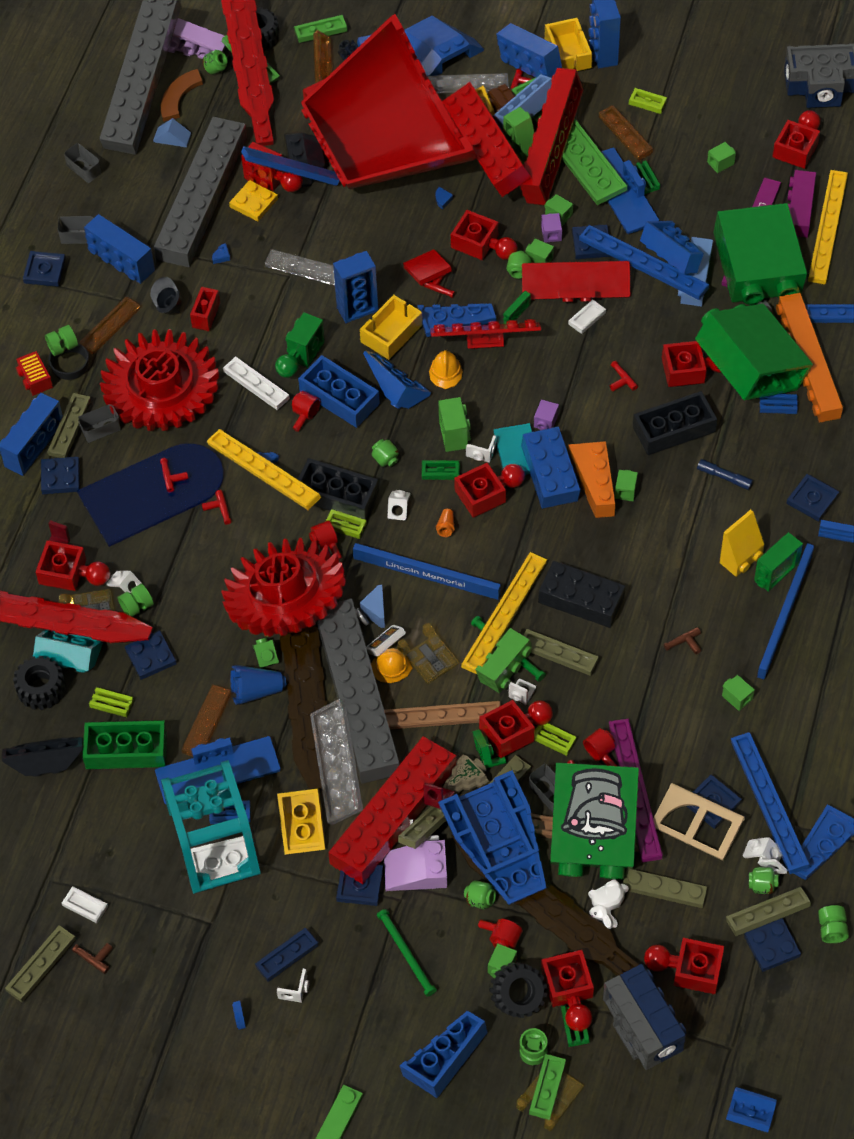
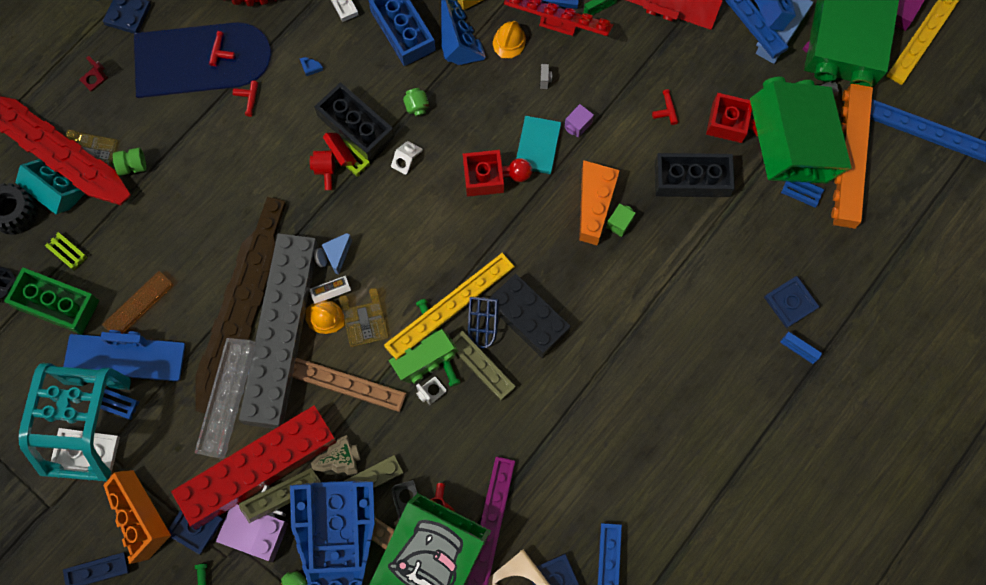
camera: 20 degrees right, 15 degrees up
red brick [35,541,110,591] -> none
white bracket [106,571,142,593] -> none
dark blue plate [124,631,176,680] -> none
yellow tile [207,429,321,510] -> none
red gear [221,538,346,637] -> none
blue cone [230,665,286,705] -> none
bright green bracket [252,637,279,668] -> none
yellow slope [277,789,325,855] -> none
red piece [292,390,321,432] -> none
blue tile [353,543,501,600] -> none
green tile [422,460,459,480] -> none
dark red bracket [423,783,455,809] -> none
orange cone [436,509,455,537] -> none
bright green brick [438,397,471,452] -> none
white bracket [466,435,497,463] -> none
green plate [472,729,506,769] -> none
red brick [479,700,553,758] -> none
blue brick [521,427,580,509] -> none
lime tile [534,723,577,756] -> none
white tile [568,300,606,334] -> none
red piece [583,728,617,766] -> none
copper piece [663,627,701,655] -> none
dark blue piece [697,459,753,490] -> none
yellow slope [720,510,764,577] -> none
bright green brick [722,675,754,711] -> none
green window [754,532,803,592] -> none
blue tile [757,543,814,680] -> none
none -> orange wedge [104,470,171,564]
none -> red tile [323,132,357,166]
none -> dark blue window [468,297,499,348]
none -> light grey plate [540,64,552,89]

